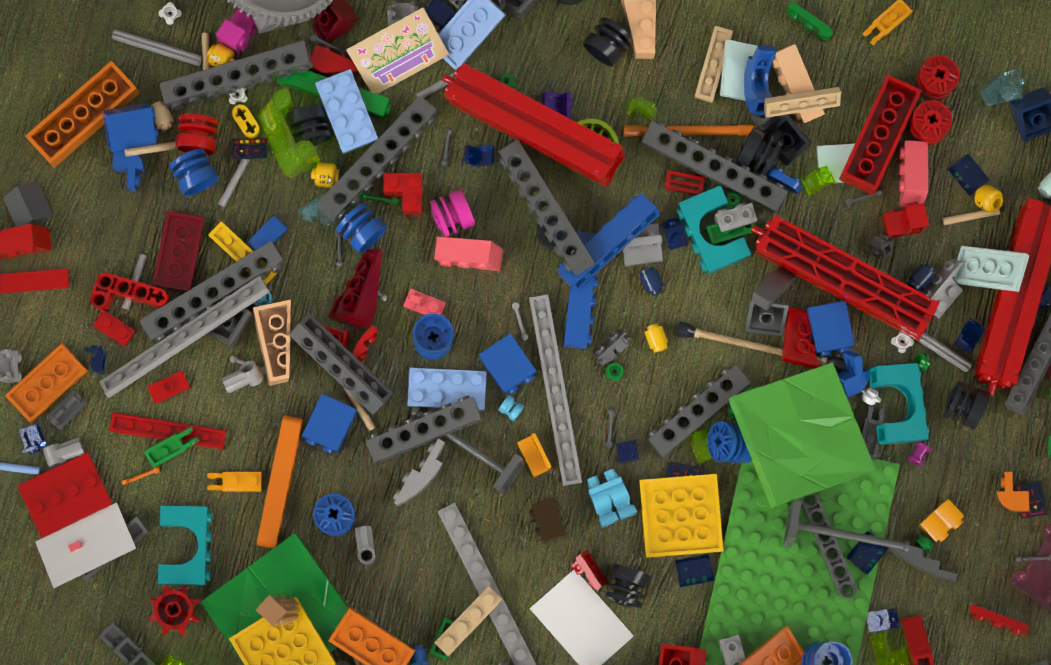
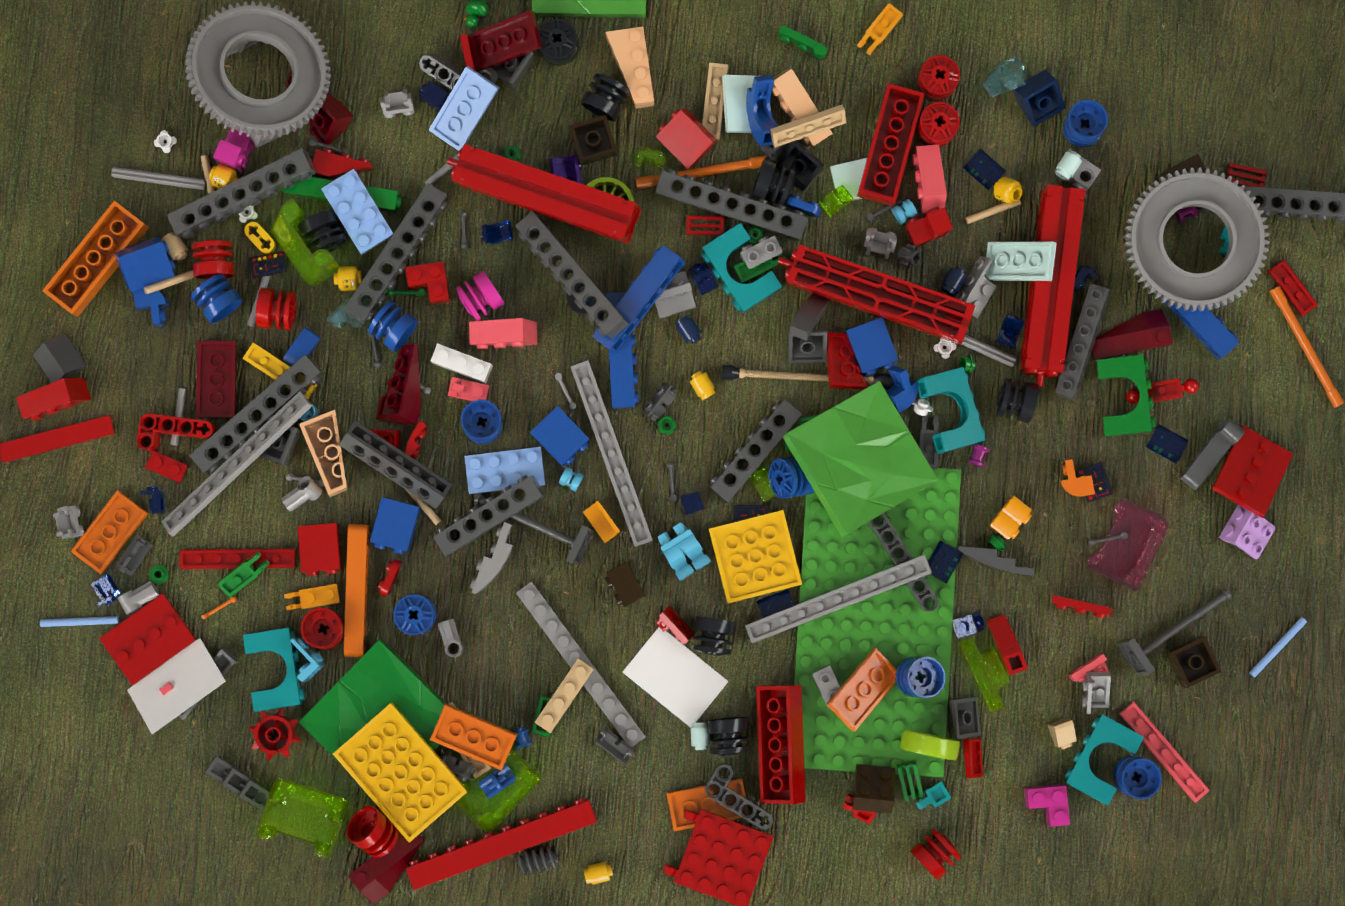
camera: 10 degrees left, 5 degrees up
red plate [147,371,191,405] -> none
medium nougat brick [256,594,300,626] -> none
sticker [347,8,449,94] -> none
dark grey tile [783,500,909,553] -> none
none -> green plate [149,565,169,584]
none -> red wheel [256,288,297,331]
none -> medium azure bracket [290,637,325,682]
none -> red brick [298,523,342,576]
none -> red wheel [300,607,345,650]
none -> red plate [378,559,402,597]
none -> white brick [431,343,493,384]
none -> dark brown brick [569,115,617,166]
none -> brick [656,108,718,169]
none -> light grey plate [745,555,932,644]
none -> light grey piece [864,228,897,260]
none -> medium azure wheel [891,199,918,225]

